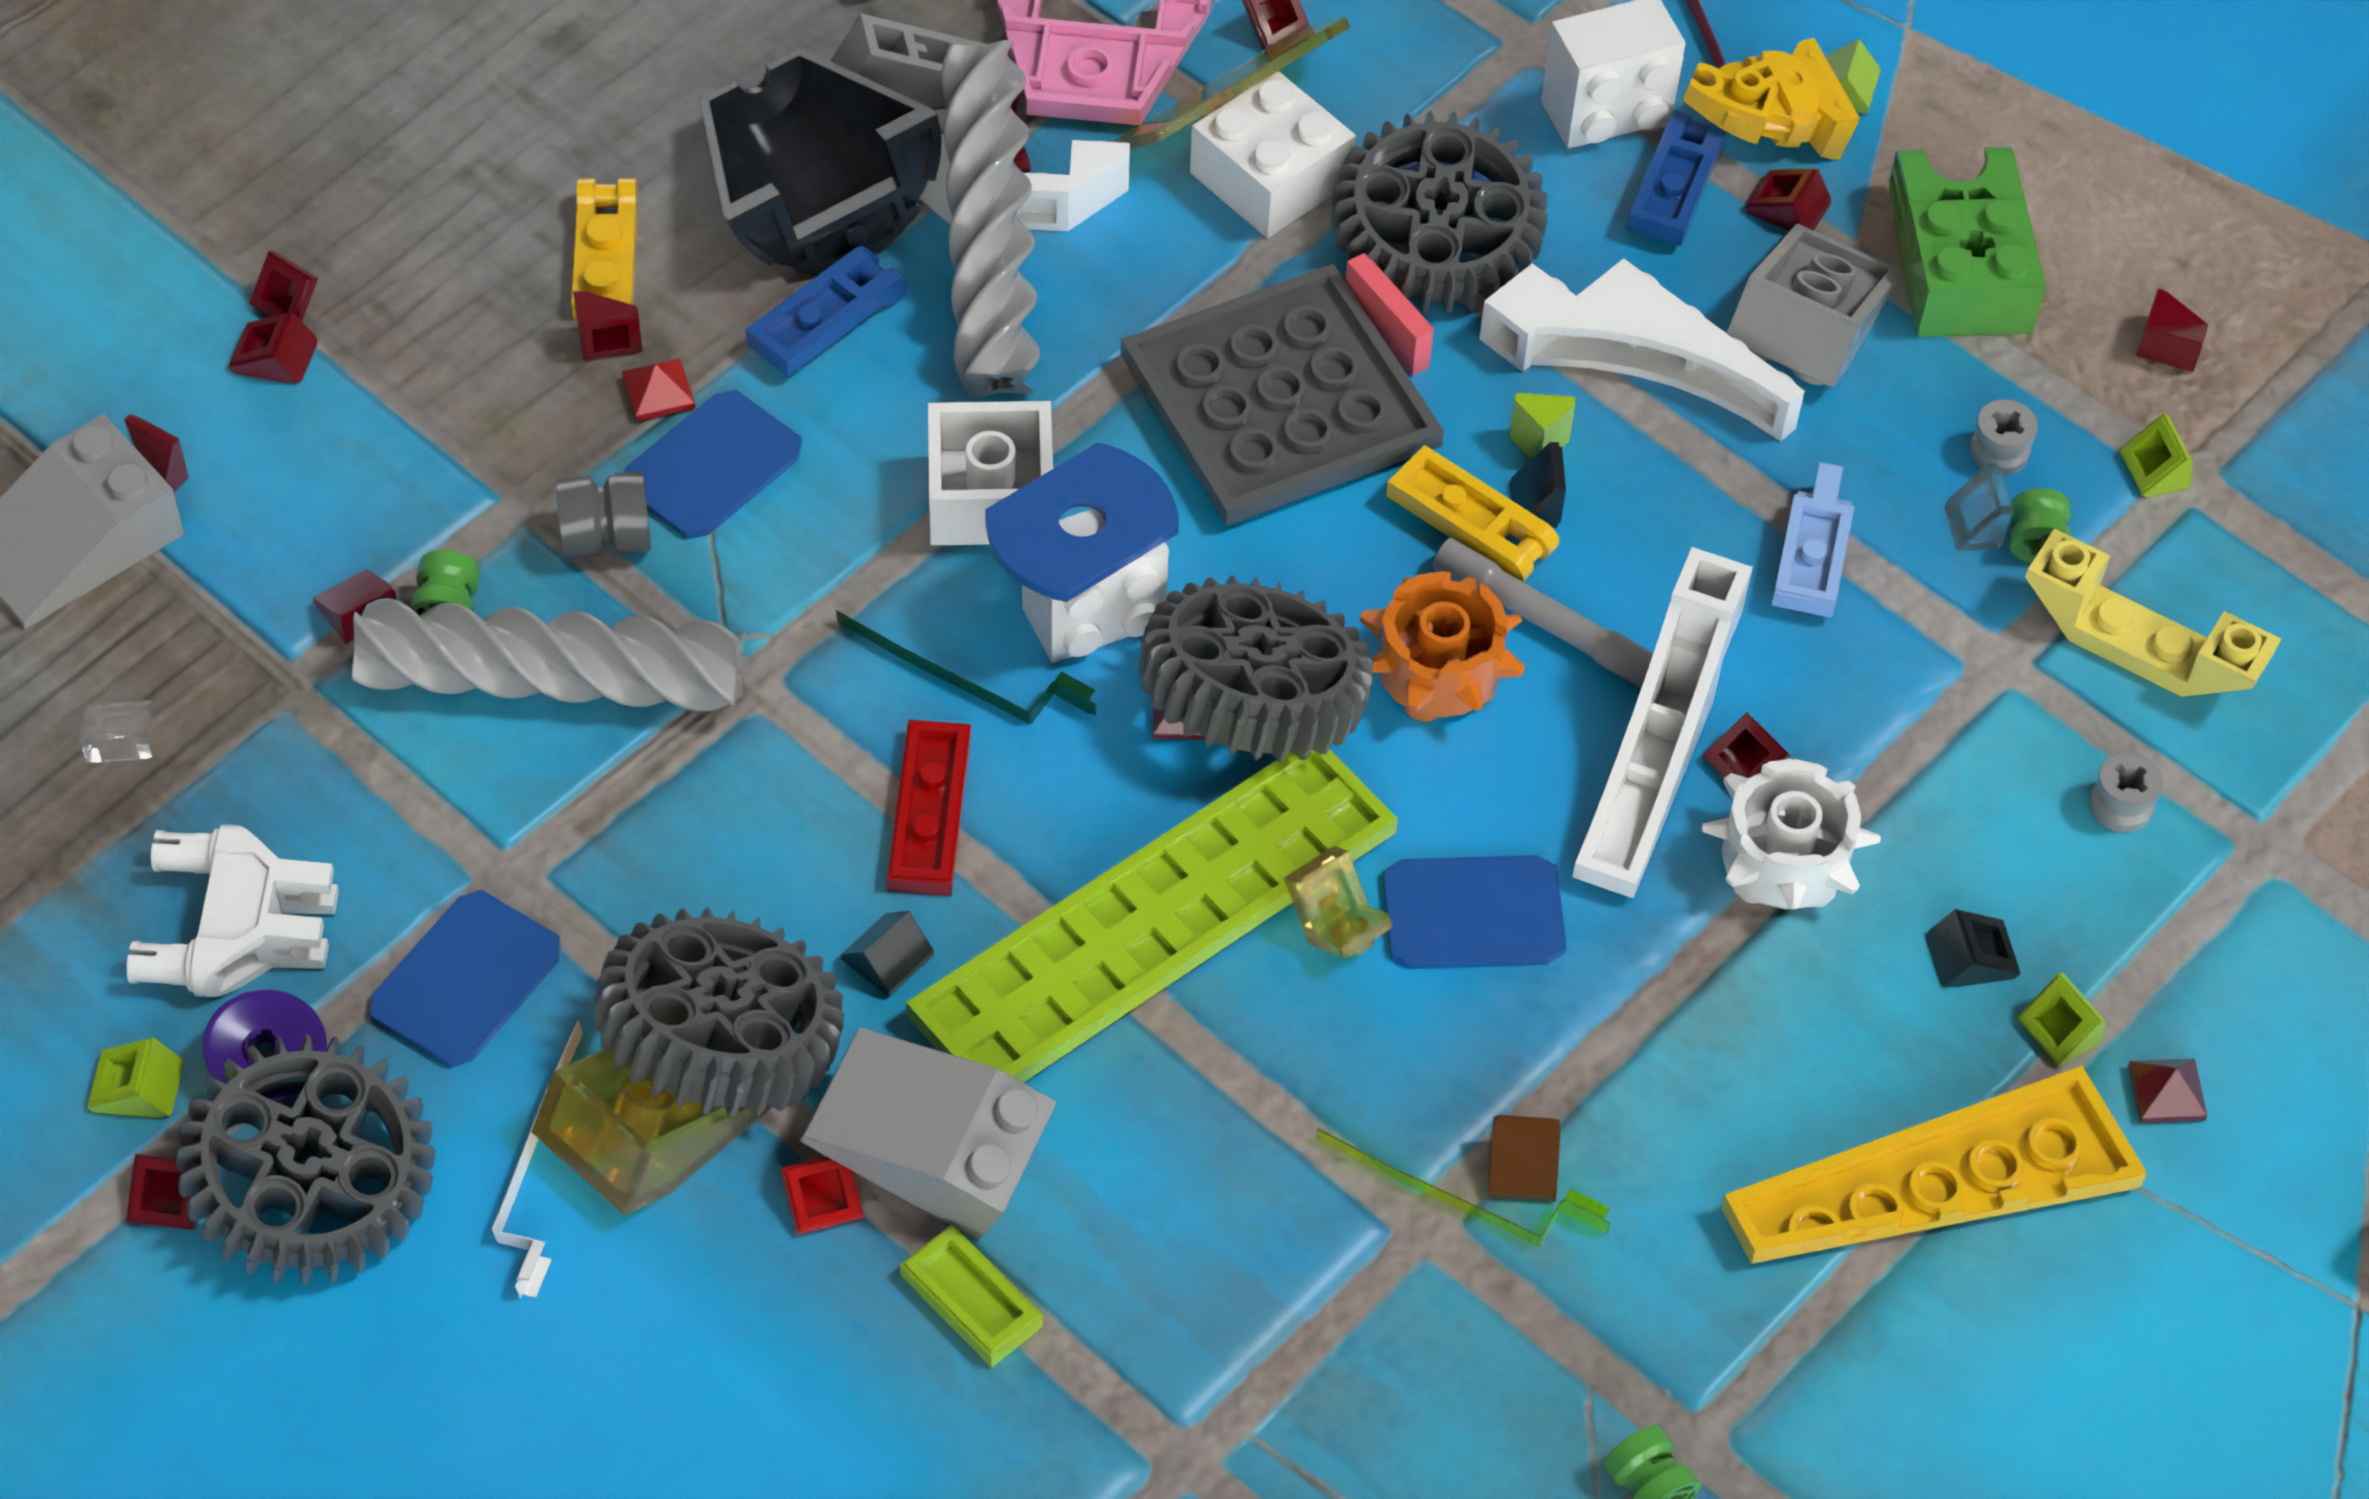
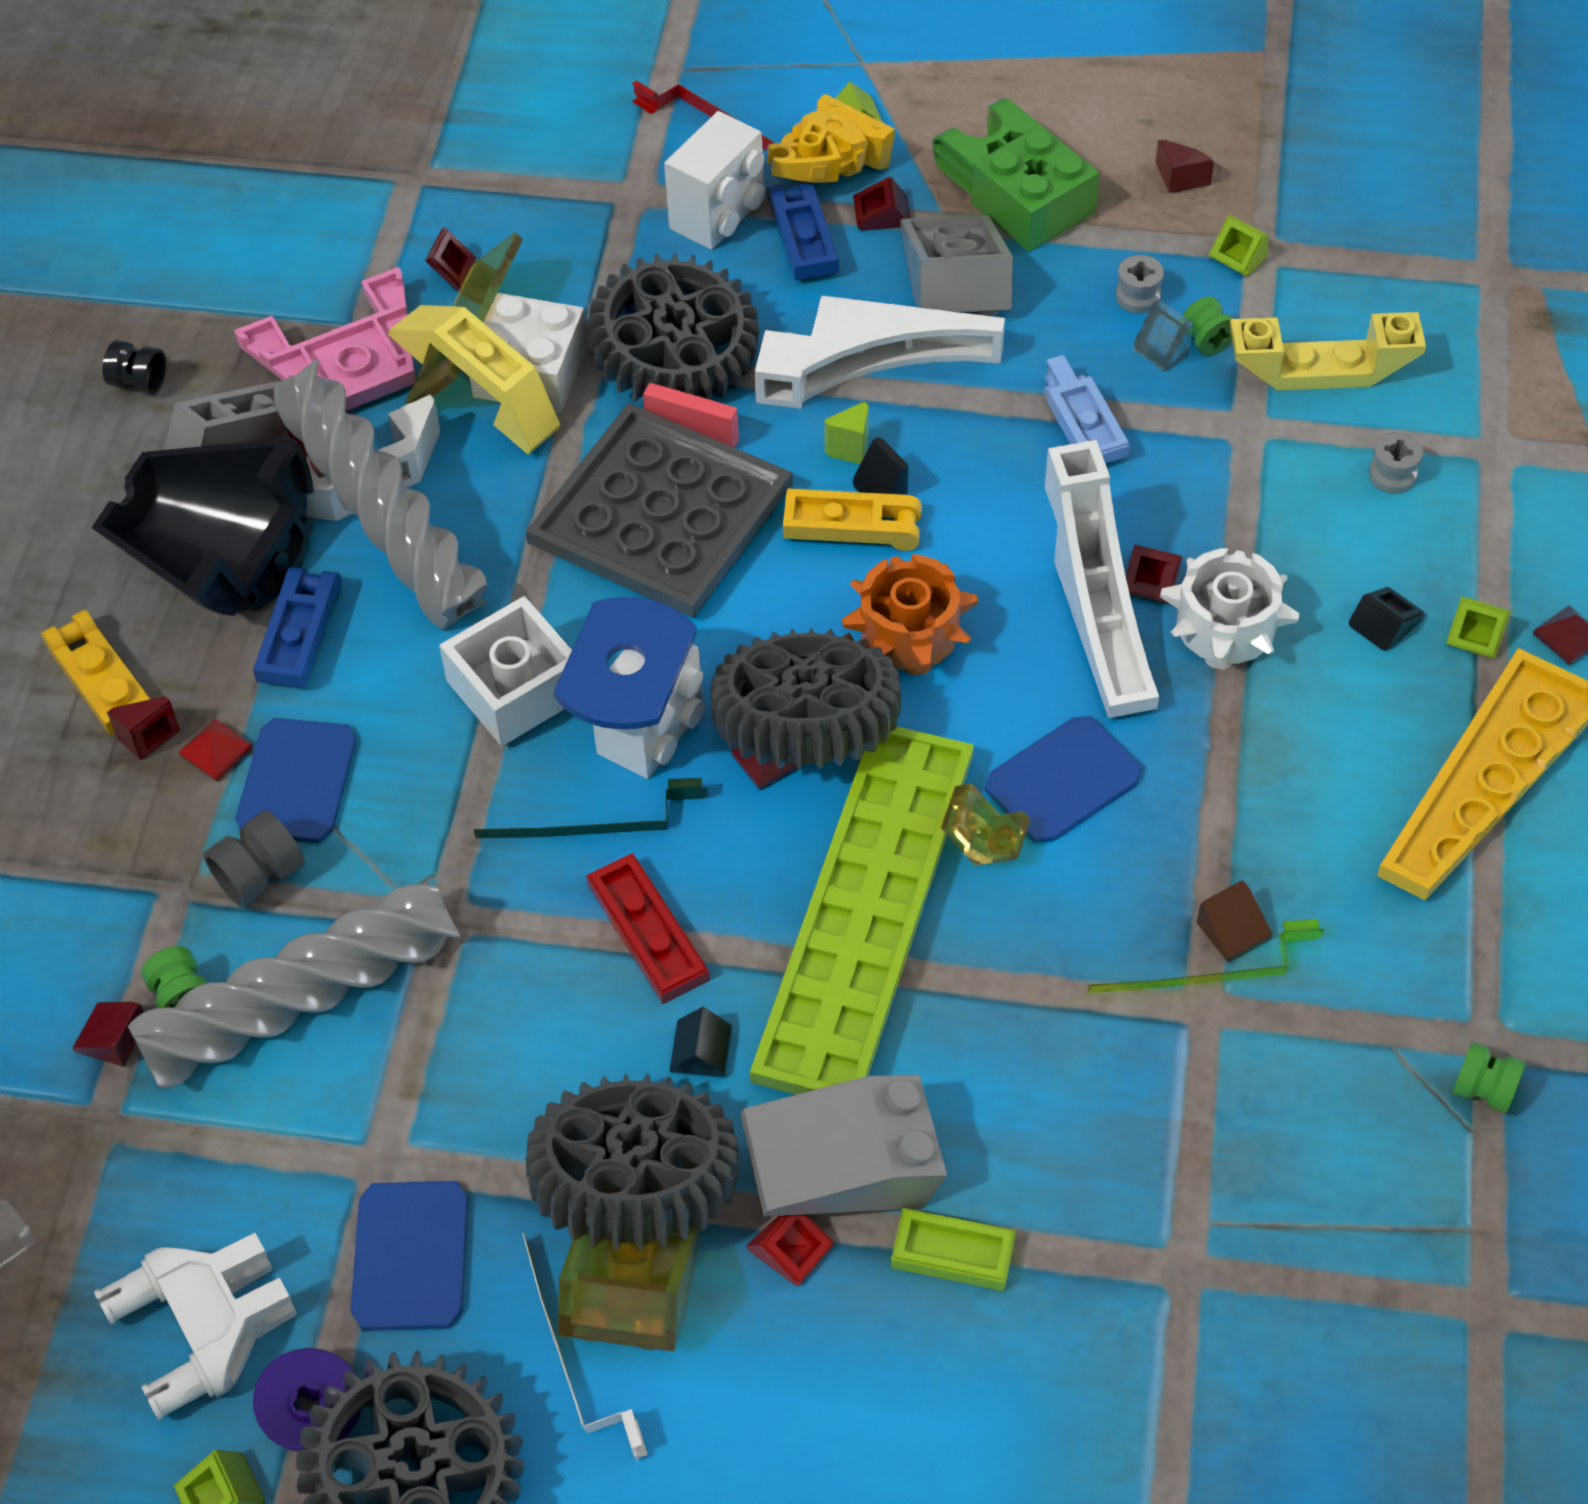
camera: 30 degrees left, 0 degrees up
light grey piece [1433,538,1653,688] -> none
none -> light yellow slope [388,305,560,455]

